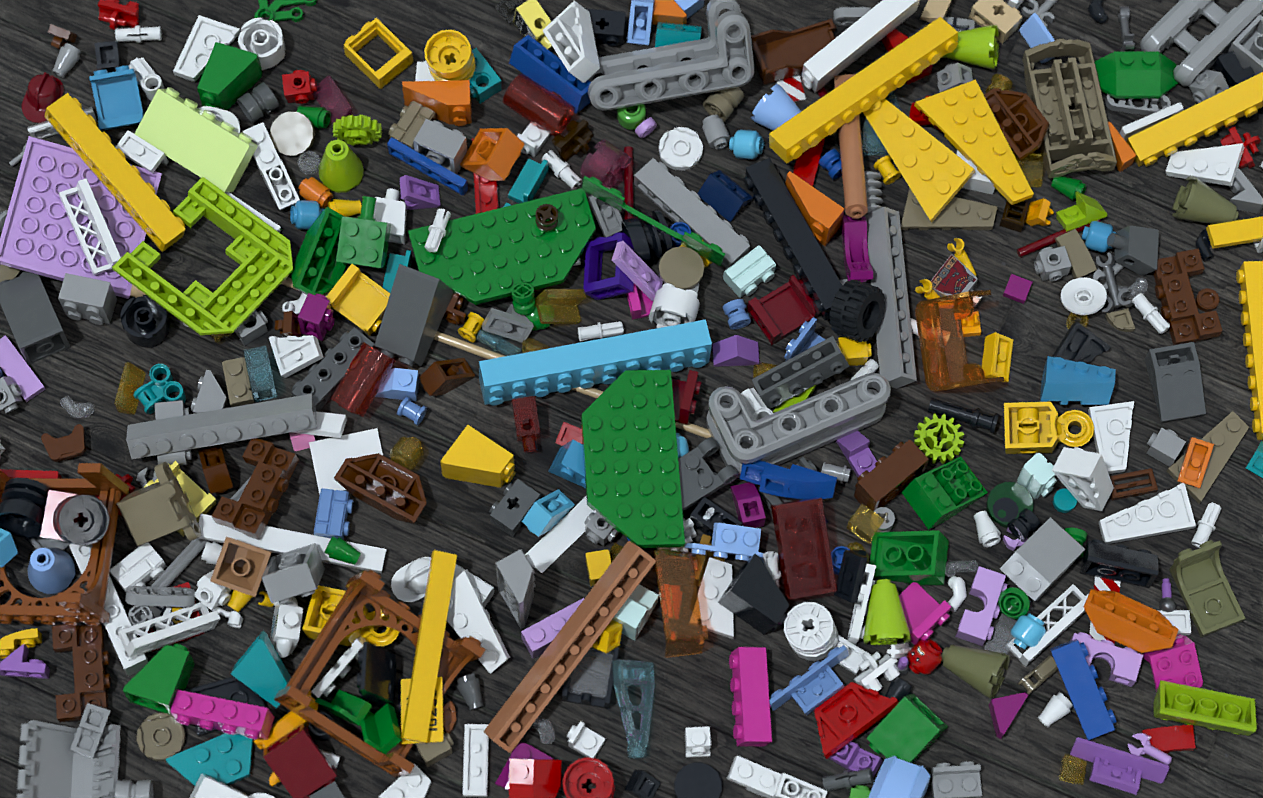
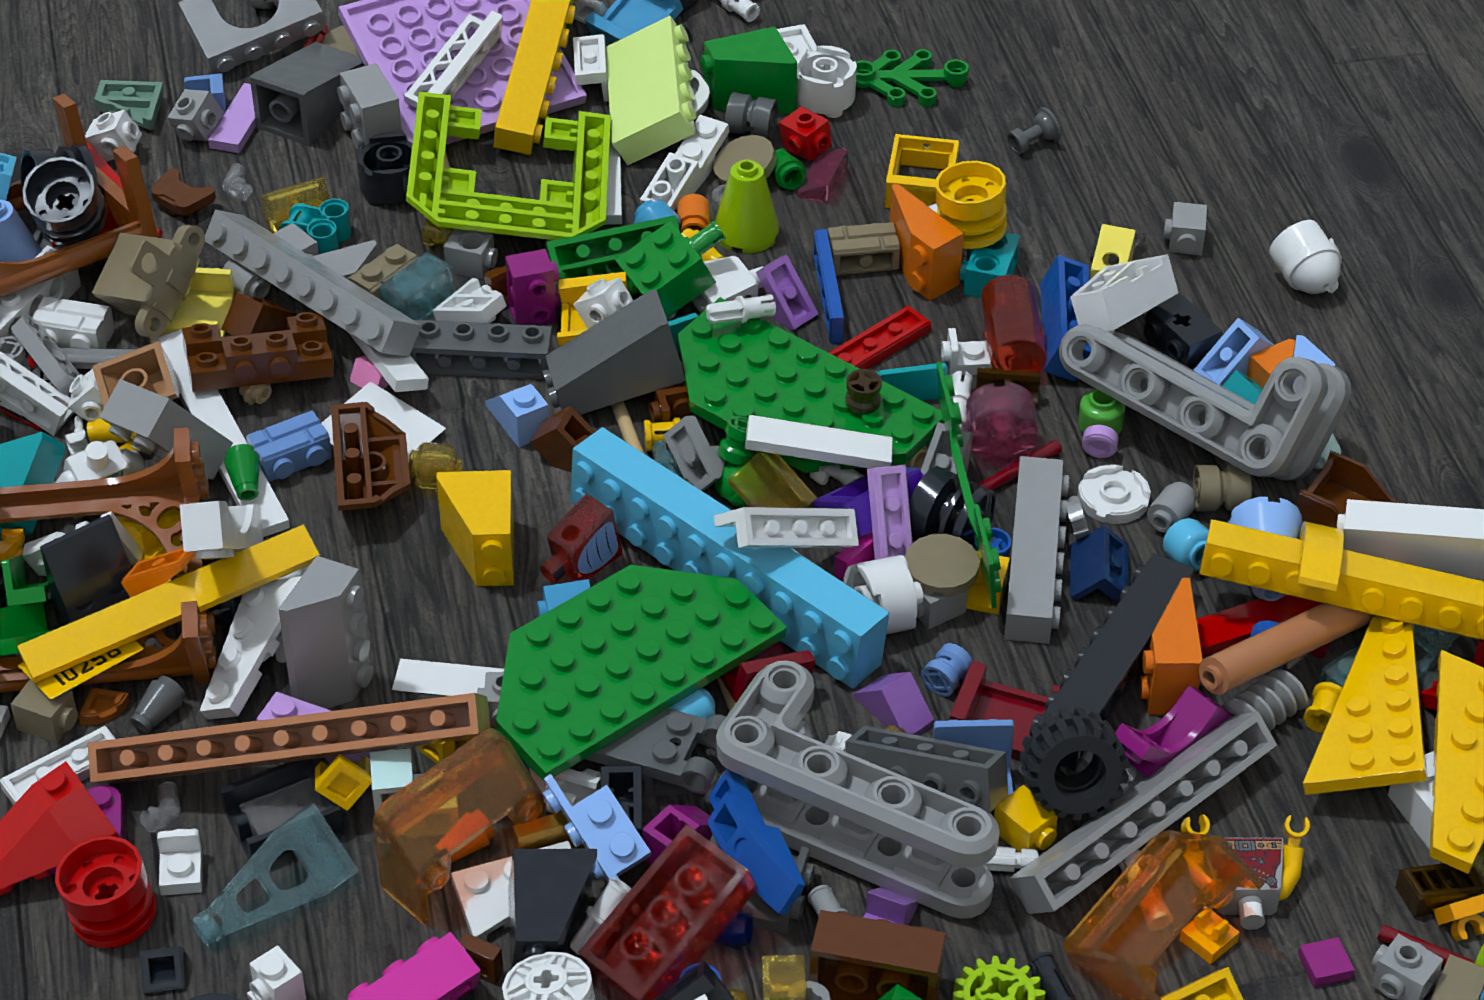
camera: 55 degrees right, 25 degrees down
white piece [129,57,165,101] -> none
clear red piece [331,342,396,417] -> none
lime gear [333,115,382,146] -> none
medium blue bush [397,397,427,426] -> none
light grey brick [413,119,467,174] -> none
orange slope [460,128,525,181] -> none
dark grey brick [489,479,541,537] -> none
medium azure slope [522,489,575,537] -> none
light aqua brick [723,245,776,298] -> none
dark tan wing [901,188,997,230] -> none
none -> orange slope [121,548,196,598]
none -> white arch [180,501,264,559]
none -> reddish brown tile [459,932,504,985]
none -> white brick [573,277,633,329]
none -> white fence [714,507,859,548]
none -> white tile [745,415,892,468]
none -> light grey bar [1065,496,1090,540]
none -> yellow slope [1297,521,1344,592]

